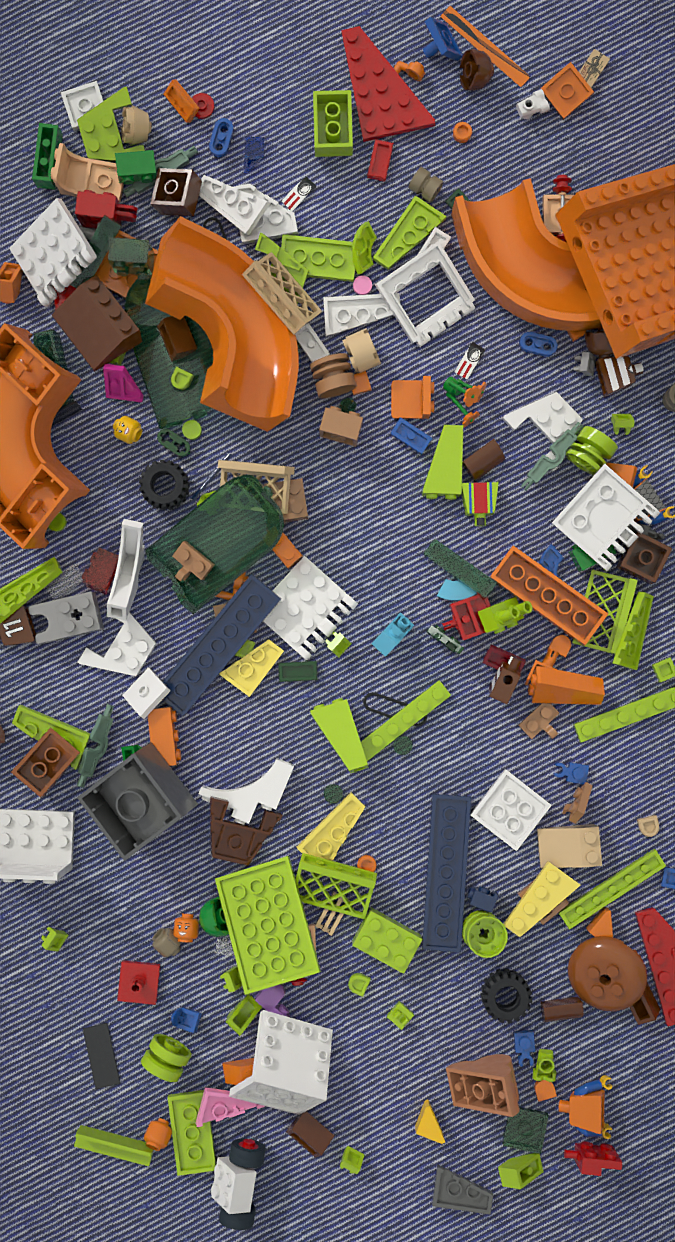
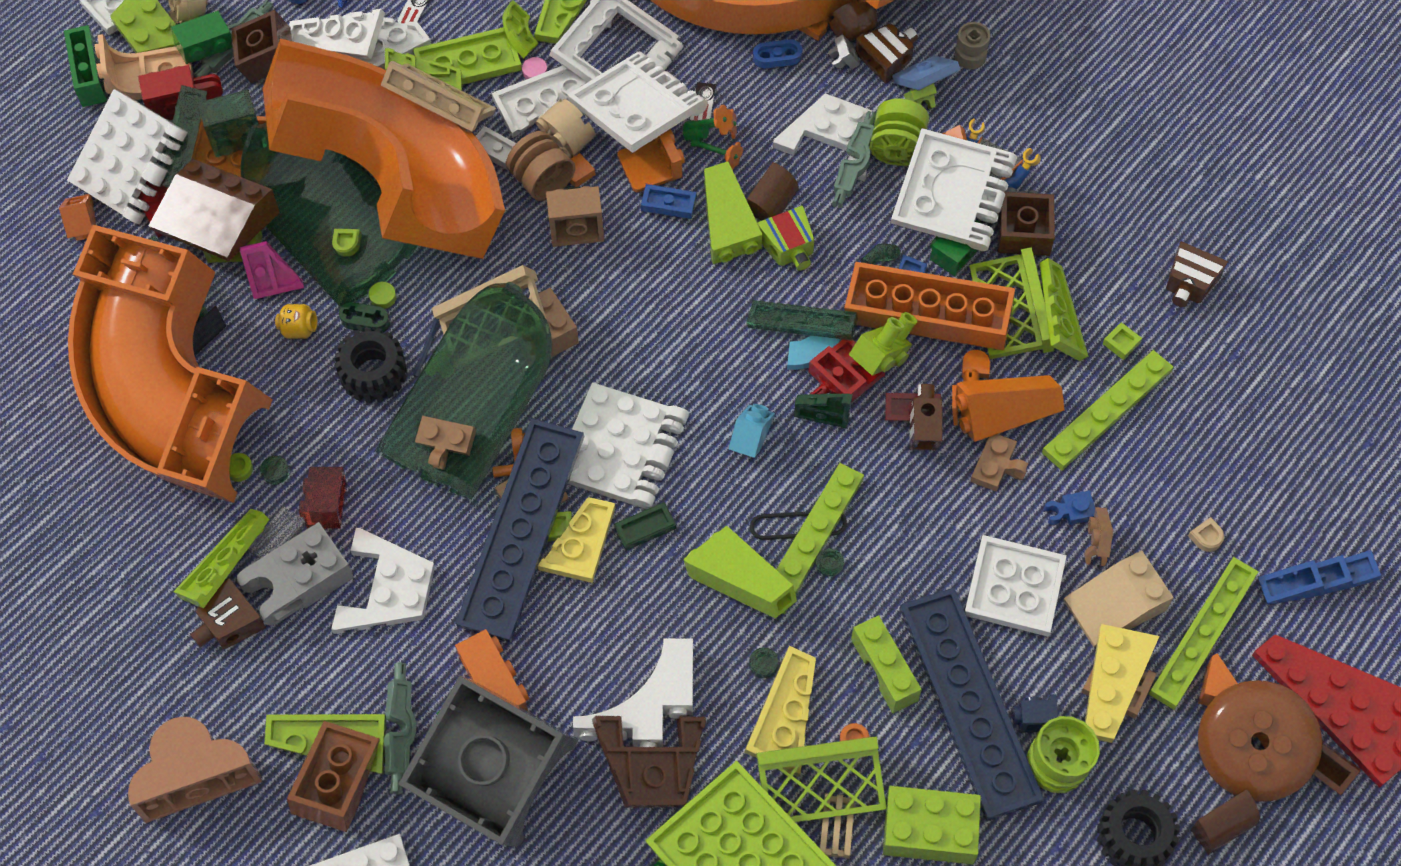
camera: 20 degrees left, 25 degrees down
white arch [107,519,145,620] -> none
white plate [122,667,171,719] -> none
reddish brown brick [157,316,197,361] -> none
orange brick [263,526,303,569] -> none
lime tile [325,632,352,657] -> none
none -> clear green tile [260,455,290,485]
none -> white hinge [567,52,708,153]
none -> lime arch [851,615,922,713]
none -> clear green arm [861,244,901,264]
none -> medium blue plate [892,56,960,90]

